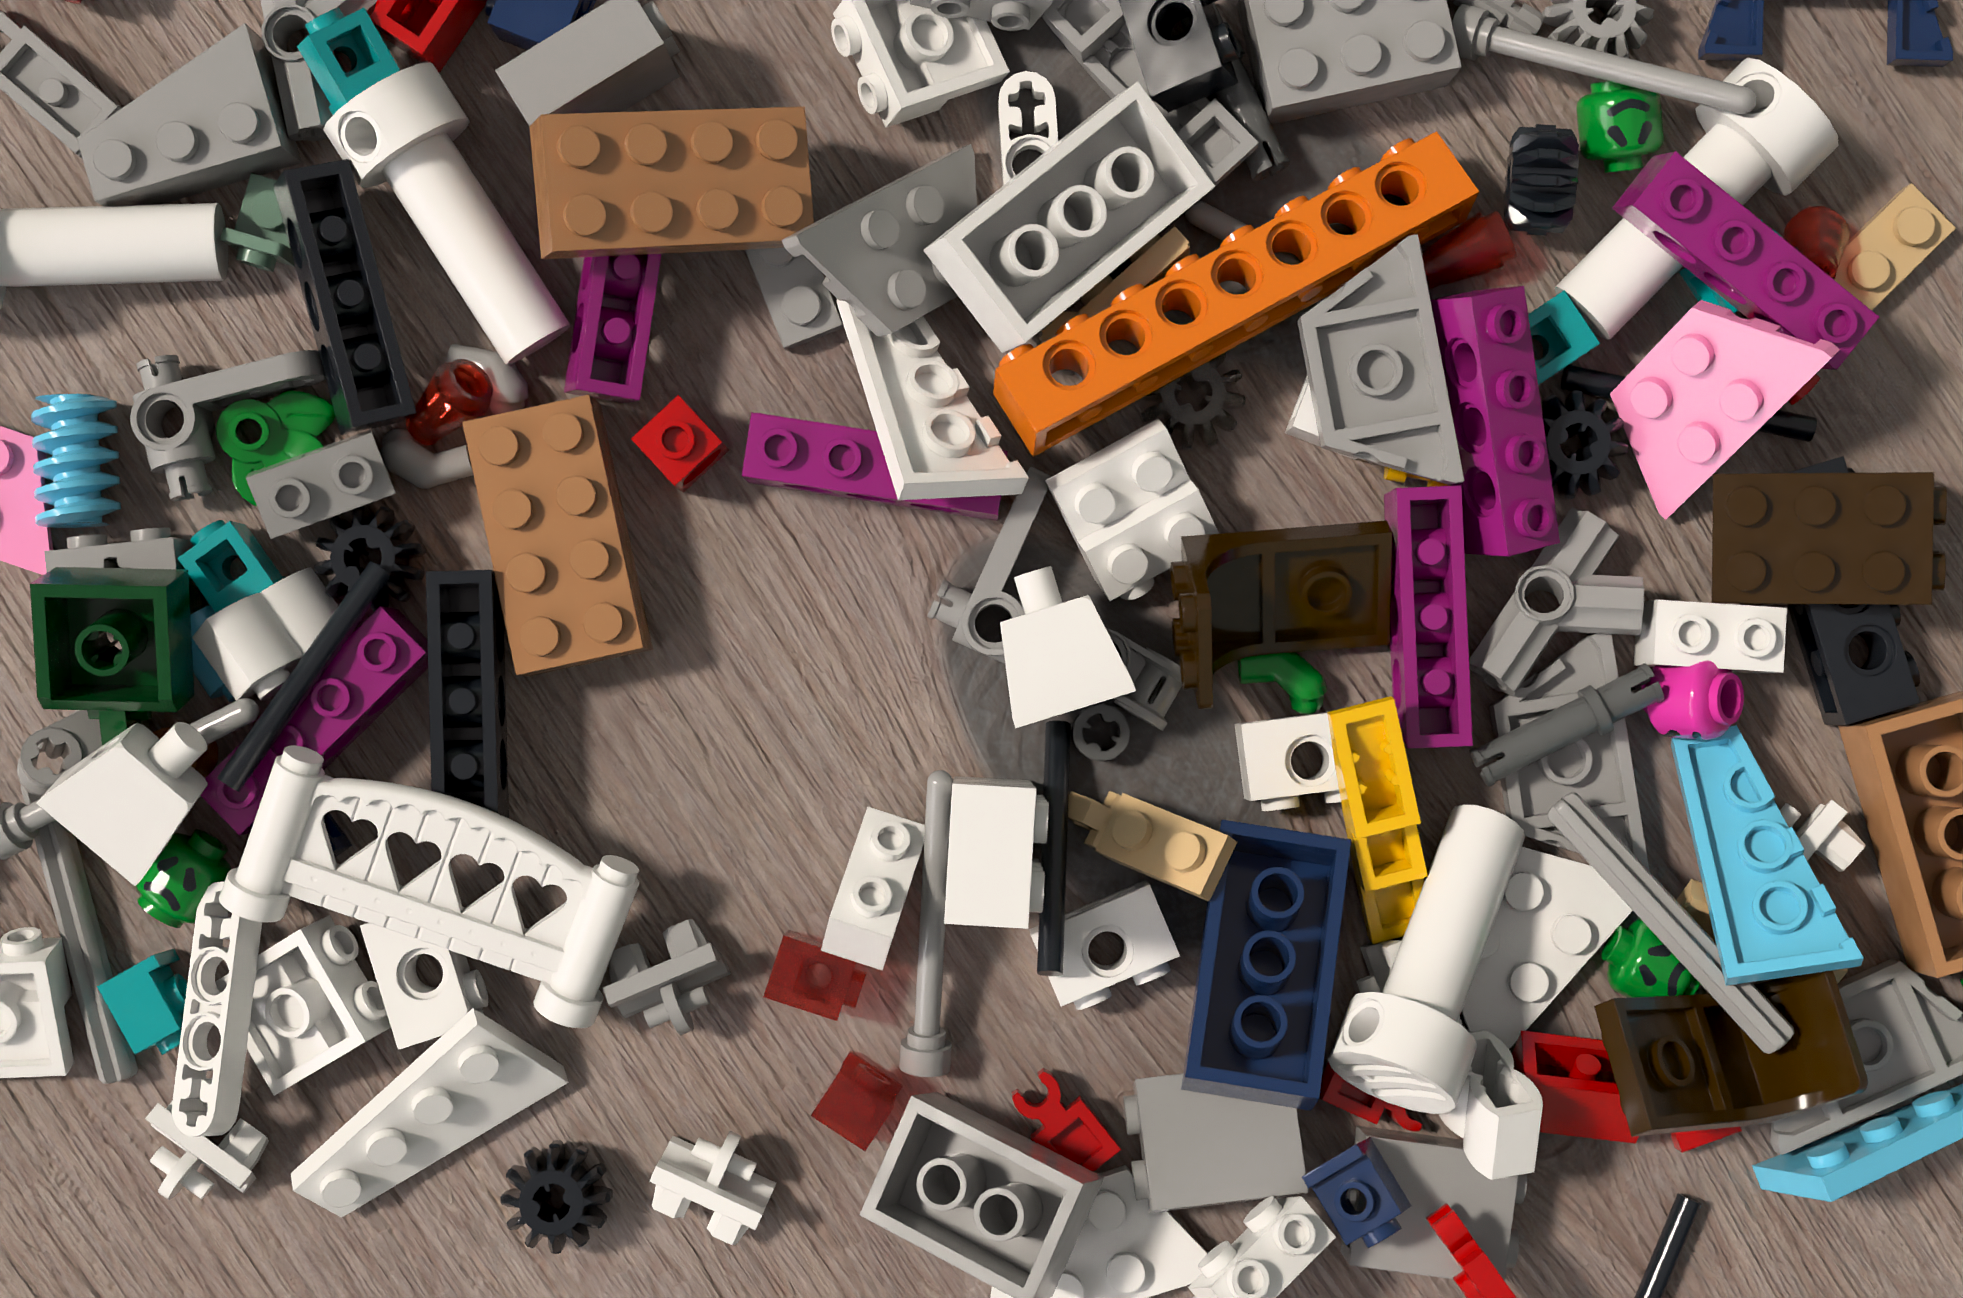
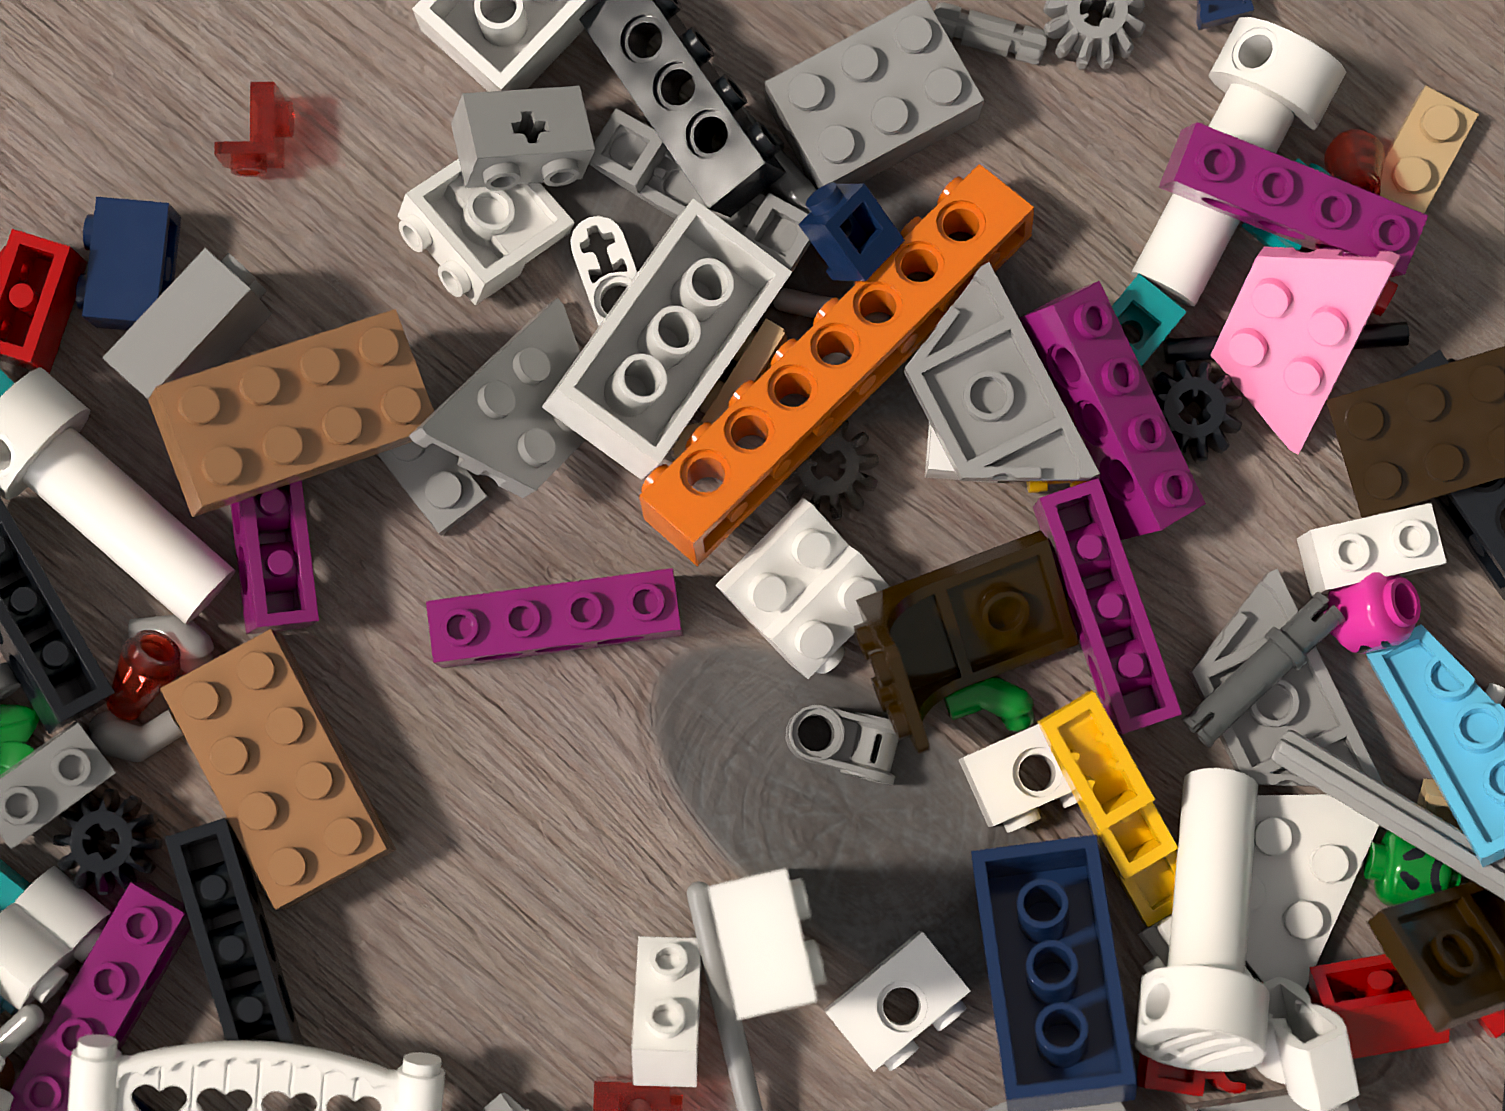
camera: 10 degrees left, 5 degrees down
black bar [217,561,392,792] -> none
red brick [631,395,729,493] -> none
white wing [836,299,1029,500] -> none
light grey piece [927,466,1052,664] -> none
white torso [1000,566,1136,728] -> none
black bar [1037,720,1071,976] -> none
tan hinge [1068,791,1237,901] -> none
dark grey bush [1072,704,1130,761] -> none
clear red cone [1421,210,1517,289] -> none
light grey piece [1452,4,1756,114] -> none
light grey piece [1469,507,1644,696] -> none
black gear [1504,124,1580,236] -> none
green head [1576,81,1664,173] -> none
none -> dark blue brick [798,182,905,281]

